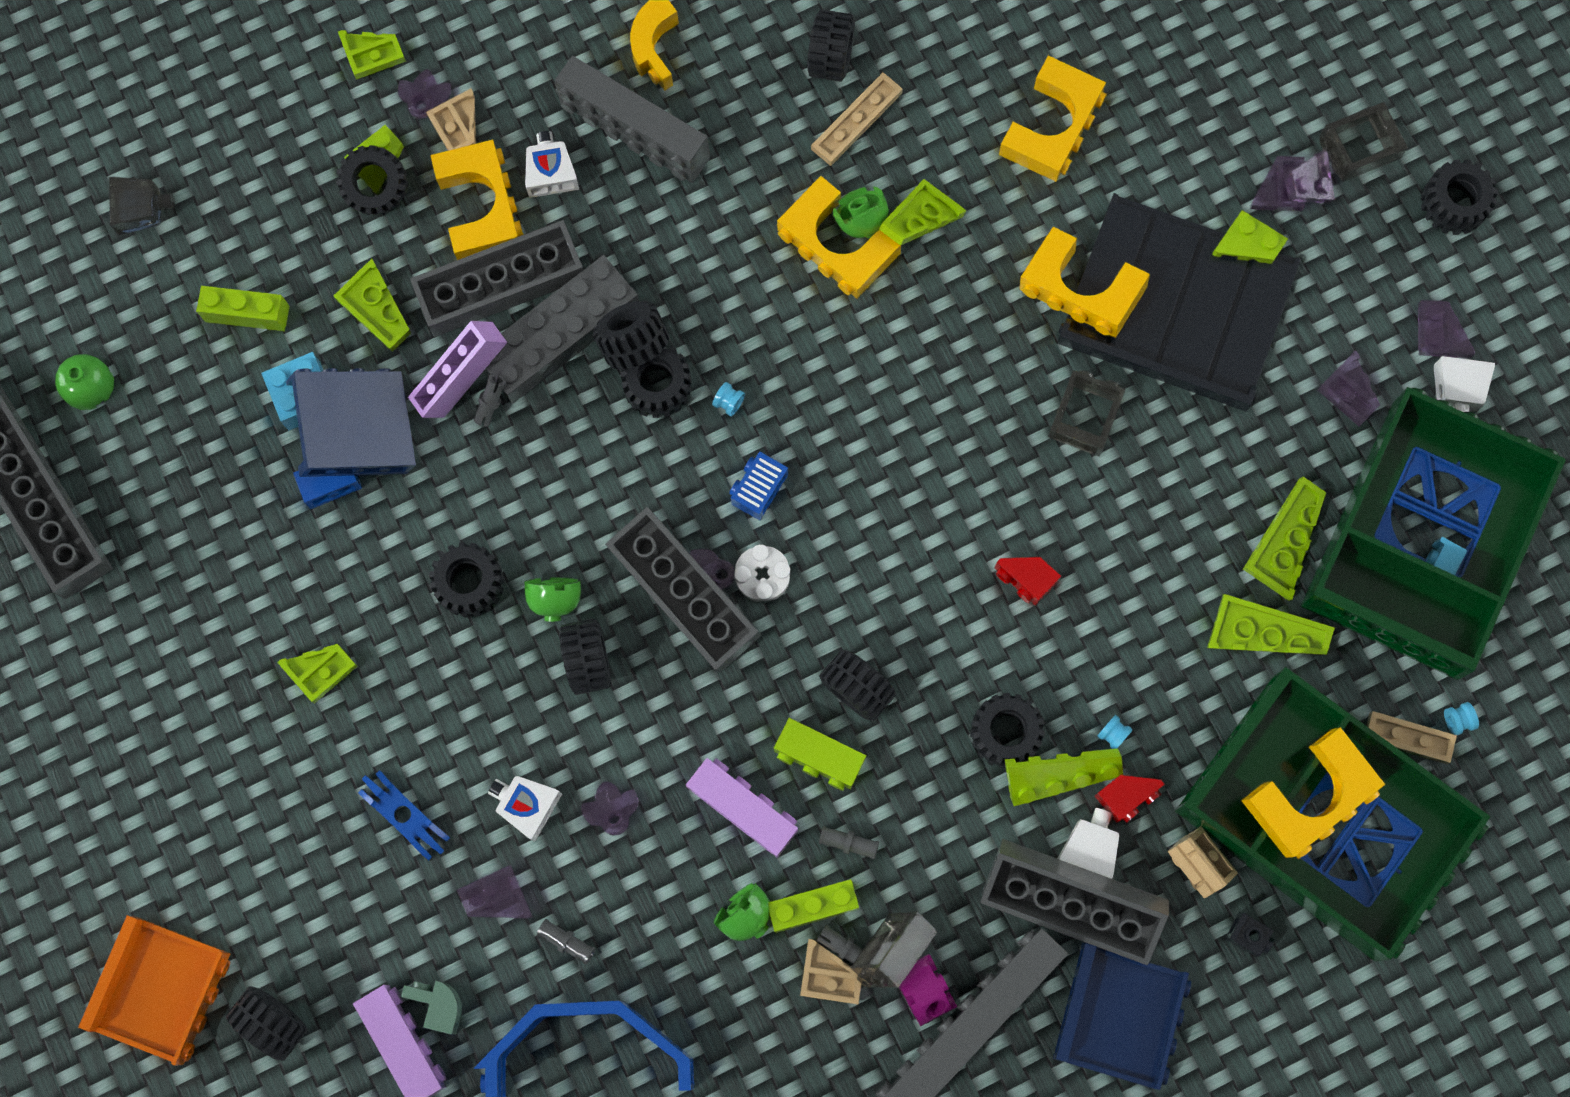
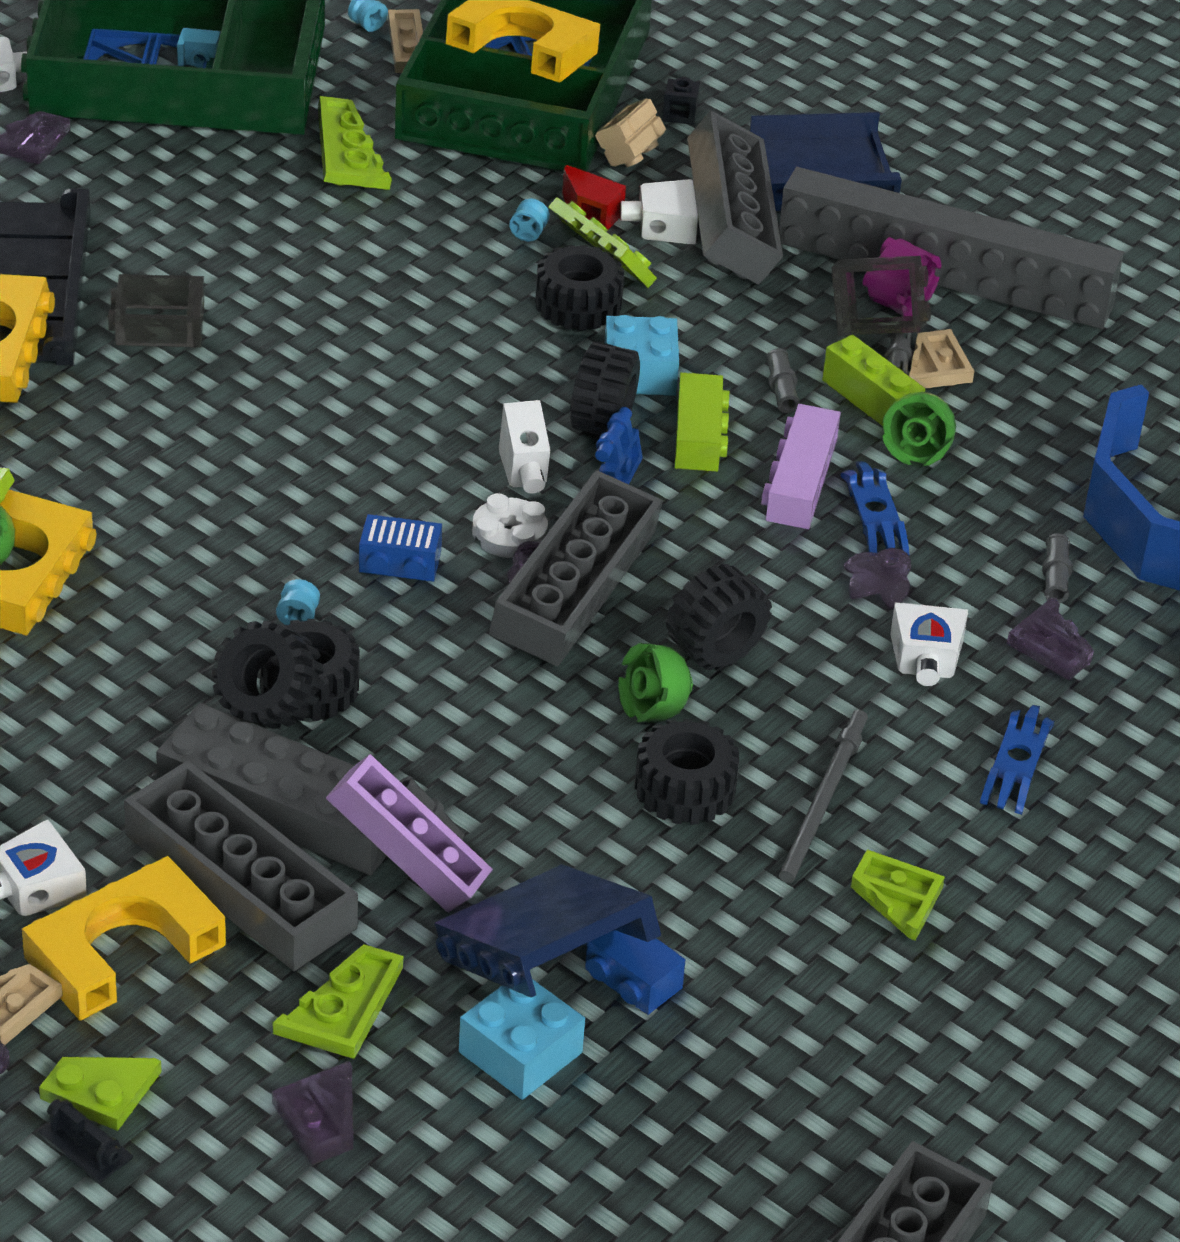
camera: 120 degrees left, 35 degrees down
lime brick [196,286,290,331] -> none
black tyre [336,145,408,216] -> none
red slope [994,557,1061,606] -> none
lime wing [1243,477,1326,601] -> none
none -> black hinge [38,1099,134,1184]
none -> clear purple wing [272,1061,353,1165]
none -> white torso [499,400,550,493]
none -> blue plate [595,407,643,484]
none -> medium azure brick [605,315,679,396]
none -> dark grey bar [779,710,868,883]
none -> blue piece [841,461,909,559]

